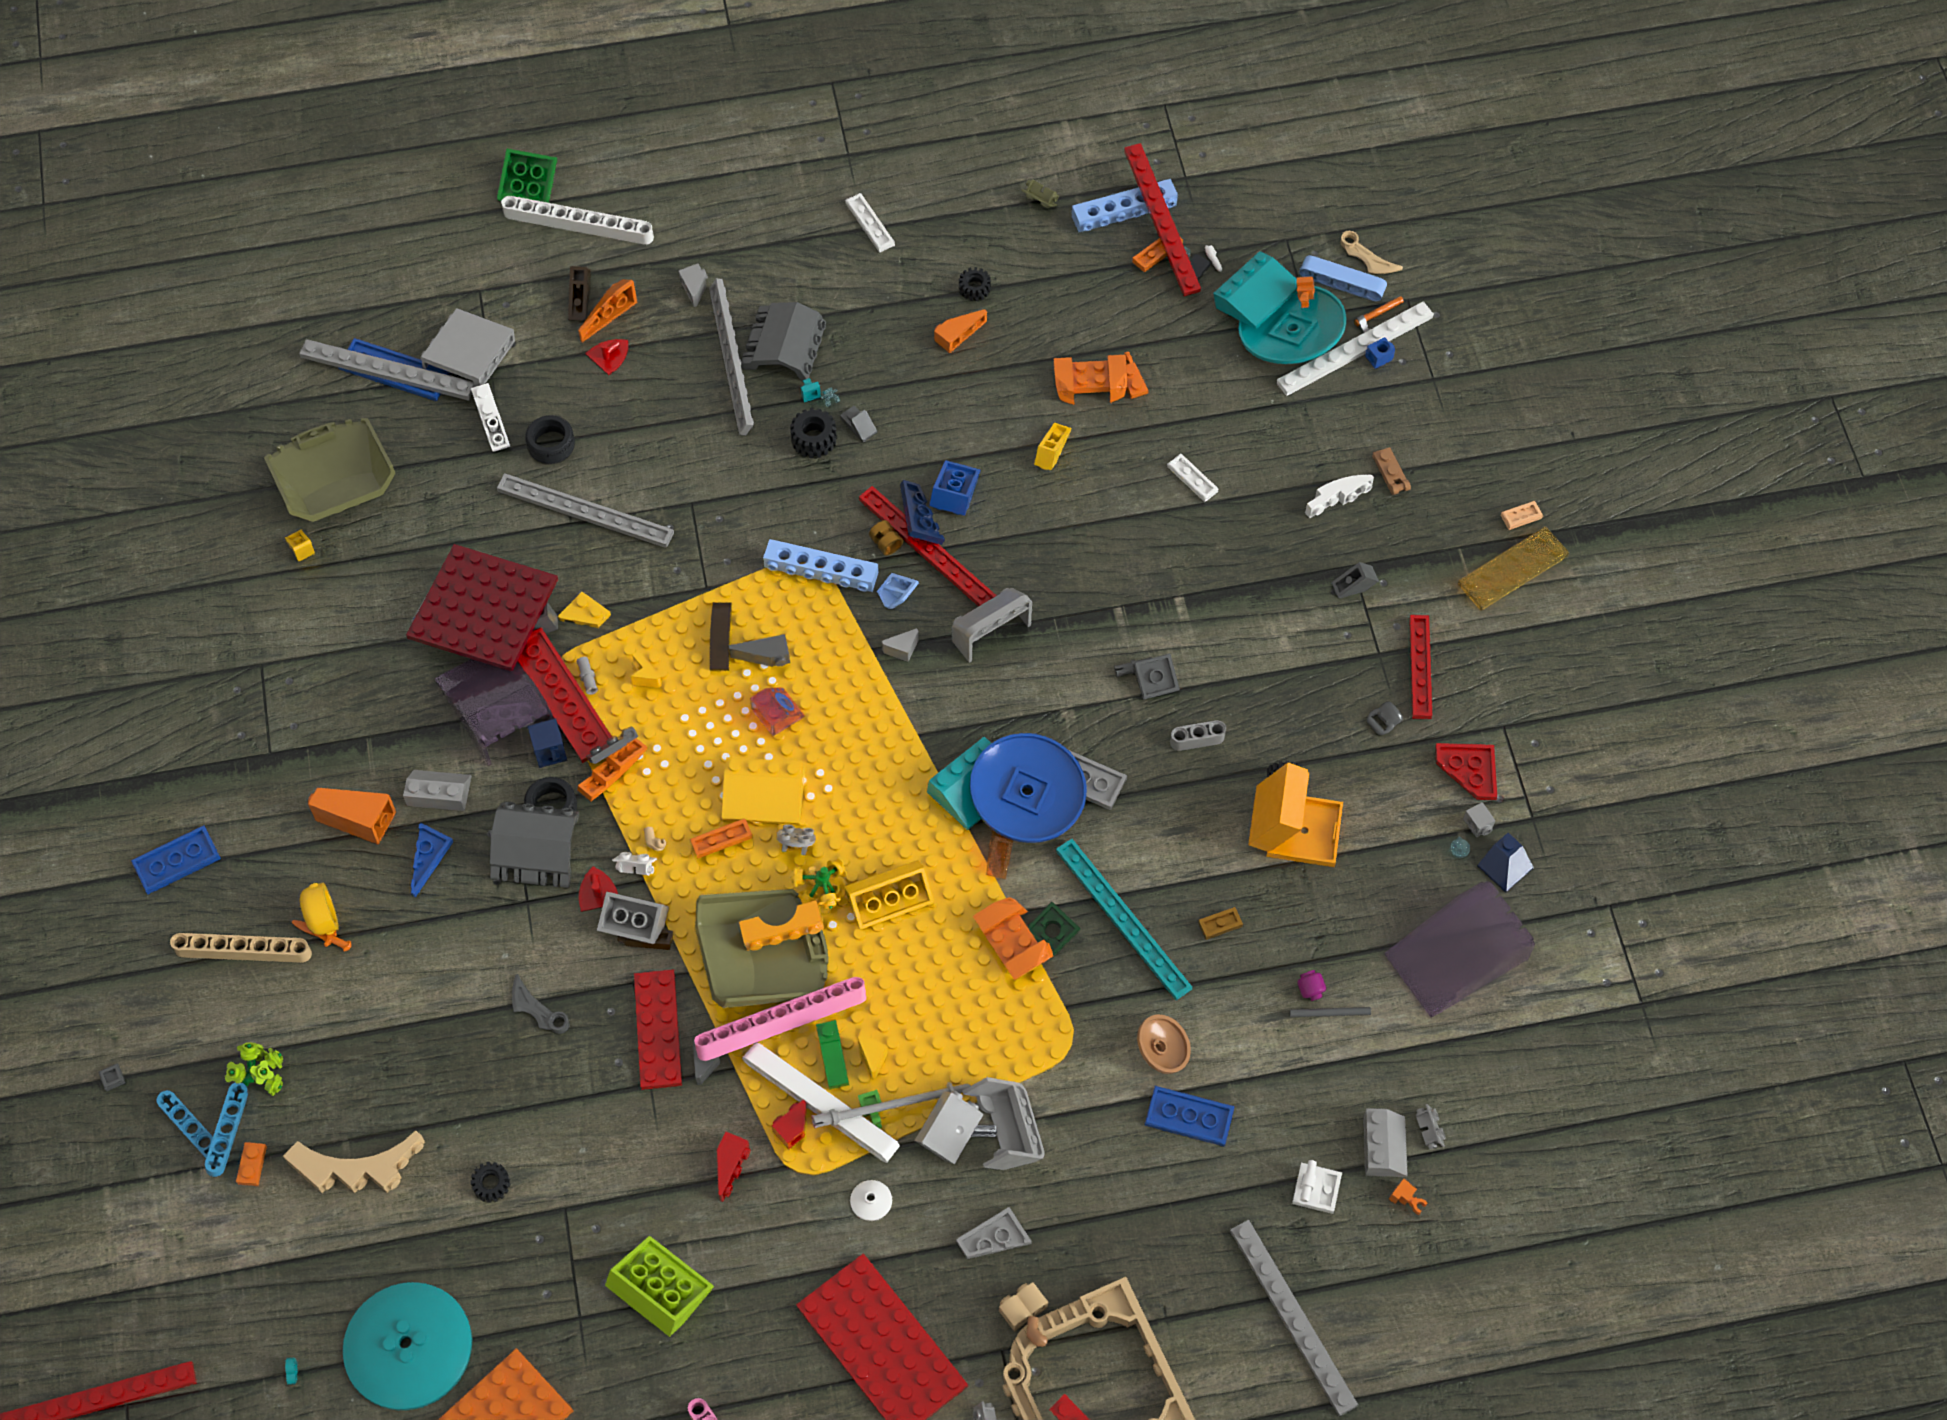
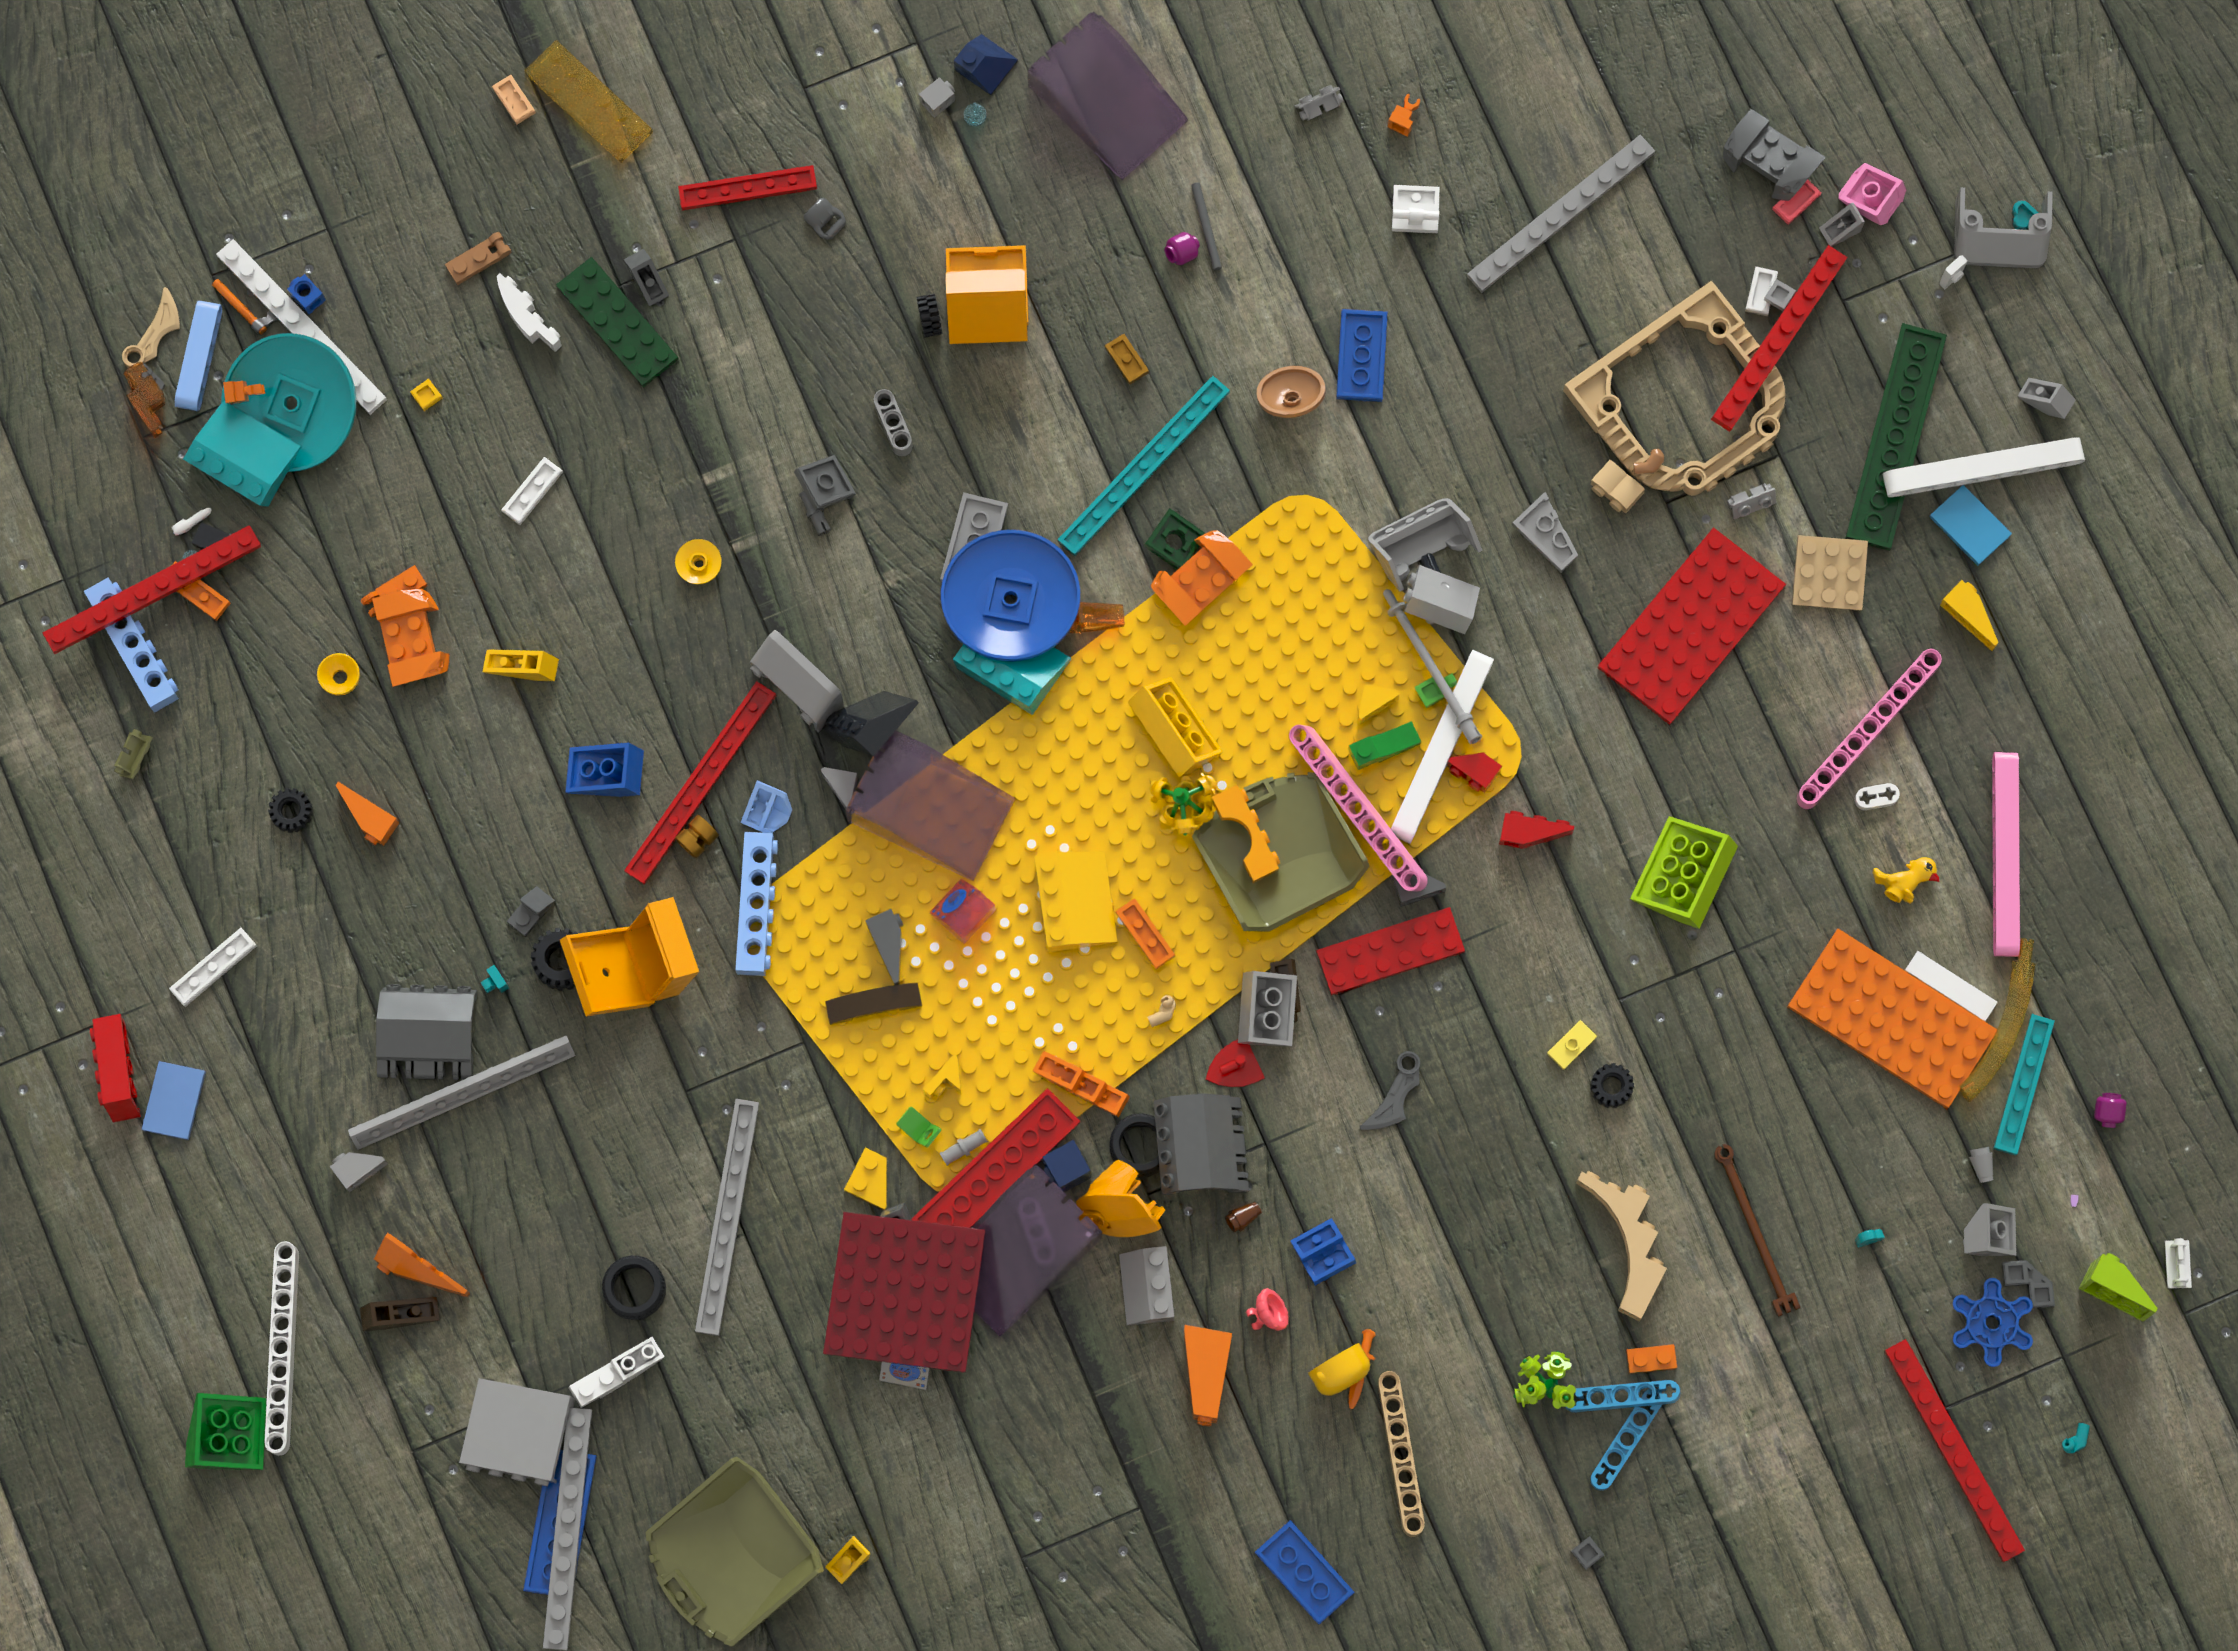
camera: 100 degrees left, 15 degrees up
teal dish [343,1282,472,1410] -> none
blue wing [411,822,453,897] -> none
red shield [585,339,628,375] -> none
dark grey hinge [586,726,638,764] -> none
white hinge [612,852,657,875] -> none
light grey plate [777,824,816,855] -> none
clear light blue plate [821,387,840,407] -> none
white dish [850,1180,892,1221] -> none
dark blue wing [900,480,945,545] -> none
light grey slope [1363,1108,1407,1177] -> none
red plate [1435,743,1497,800] -> none
none -> red wedge [90,1014,141,1123]
none -> clear orange plate [124,362,165,438]
none -> medium blue tile [142,1061,206,1140]
none -> yellow piece [317,653,360,696]
none -> yellow tile [410,378,443,411]
none -> dark green plate [556,257,679,388]
none -> light orange container [560,897,699,1017]
none -> yellow dish [675,539,722,584]
none -> black slope [823,691,919,756]
none -> windscreen [846,731,1015,881]
none -> bright green bracket [896,1107,942,1148]
none -> light orange piece [1076,1160,1165,1237]
none -> reddish brown cone [1225,1202,1262,1233]
none -> coral hair [1246,1288,1288,1331]
none -> blue slope [1290,1218,1356,1285]
none -> light yellow plate [1547,1020,1597,1070]
none -> reddish brown hinge [1714,1144,1800,1317]

